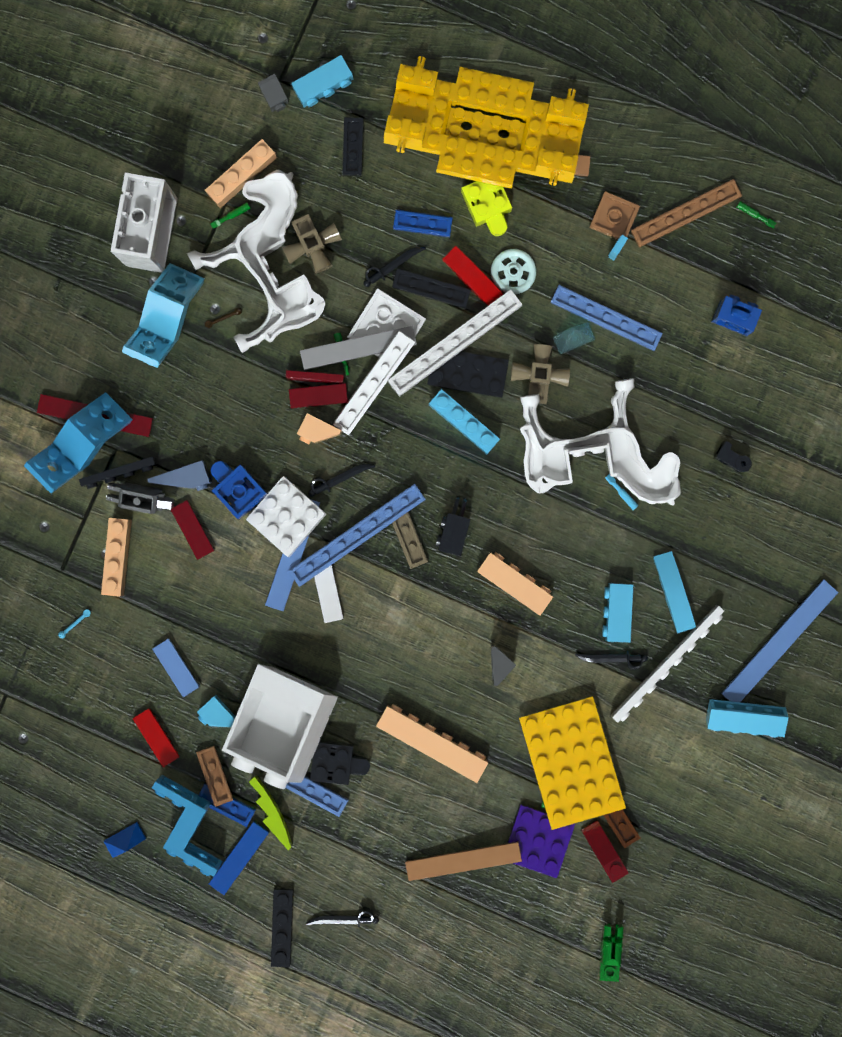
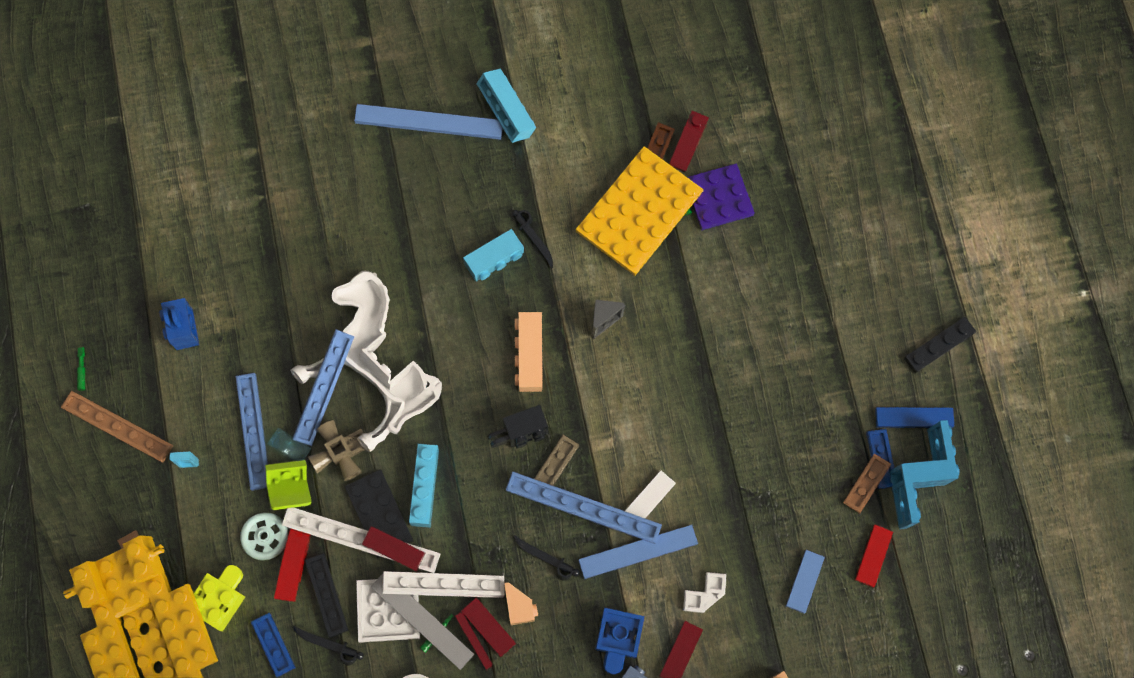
camera: 135 degrees left, 15 degrees down
blue slope [103,822,147,858] -> none
medium azure slope [197,695,236,727] -> none
white brick [222,664,338,789] -> none
white plate [246,476,326,557] -> none
lime slope [249,775,292,850] -> none
medium blue tile [286,776,349,817] -> none
black sword [306,907,379,927] -> none
black brick [310,740,370,785] -> none
light nougat brick [376,704,488,783] -> none
medium nougat tile [405,841,522,881] -> none
medium nougat plate [589,191,640,240] -> none
green plate [599,923,624,982] -> none
medium azure piece [605,474,639,510] -> none
white plate [610,605,724,723] -> none
medium azure slope [653,551,696,633] -> none
black leg [713,441,752,472] -> none
none -> lime bracket [265,460,311,510]
none -> medium blue tile [292,329,355,446]
none -> dark red tile [362,526,426,571]
none -> white tile [683,572,726,613]

